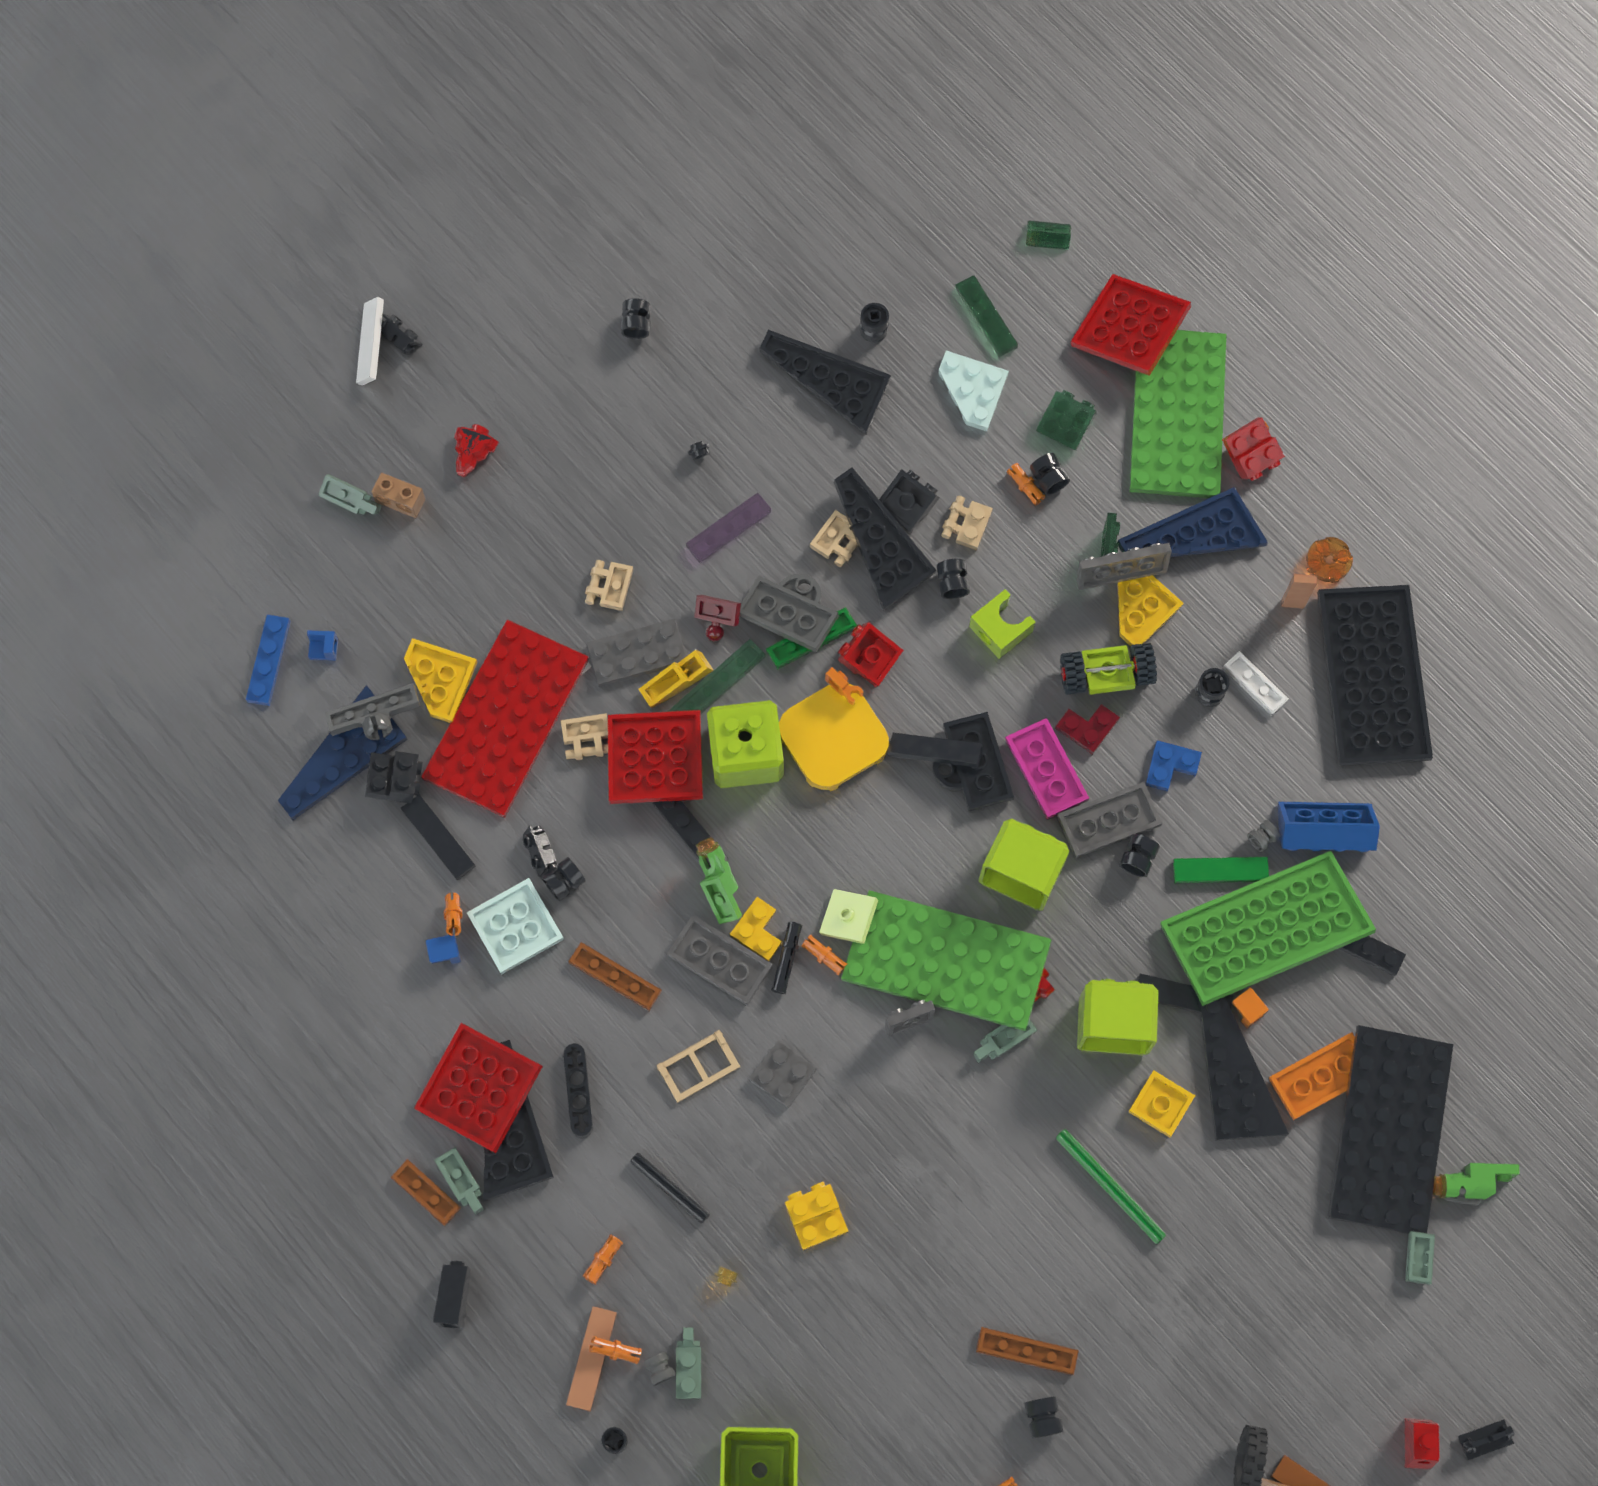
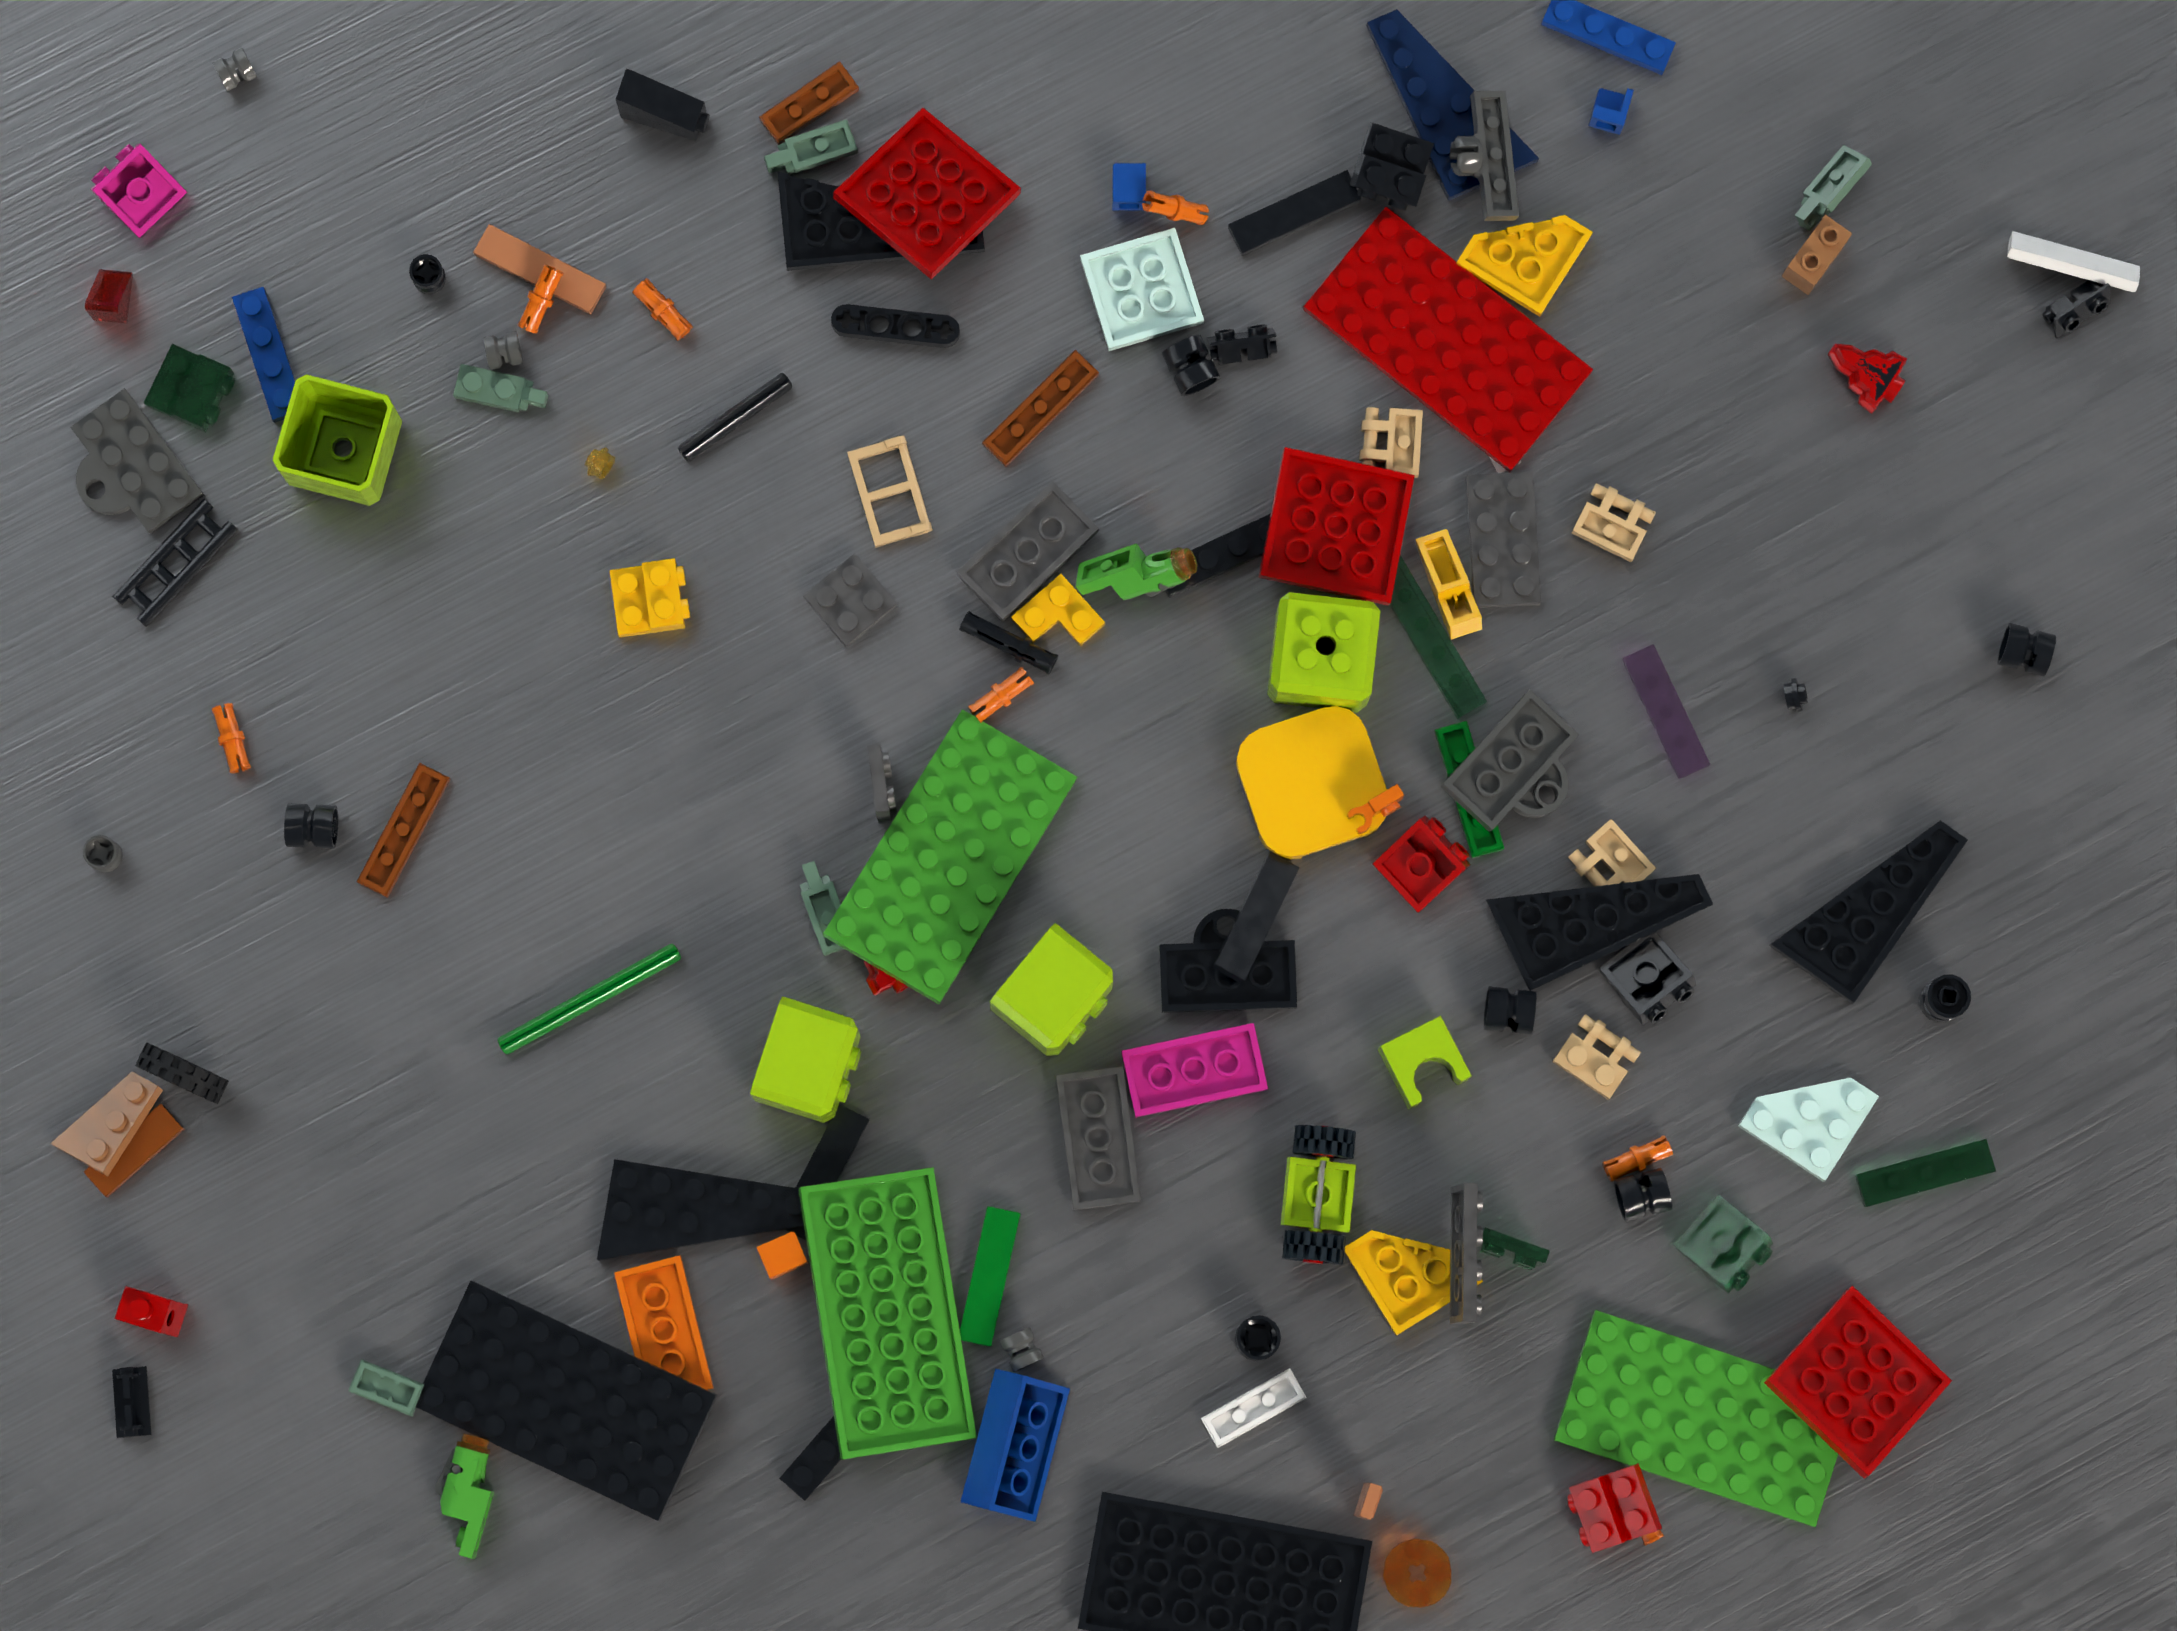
camera: 100 degrees right, 10 degrees up
plate [694,595,741,642] -> none
yellowish green plate [819,889,878,944] -> none
clear green slope [1026,221,1071,250] -> none
dark red plate [1055,704,1120,755] -> none
dark blue wing [1117,487,1268,557] -> none
black wheel [1119,834,1160,877] -> none
yellow plate [1128,1070,1195,1138] -> none
blue plate [1145,740,1202,792] -> none

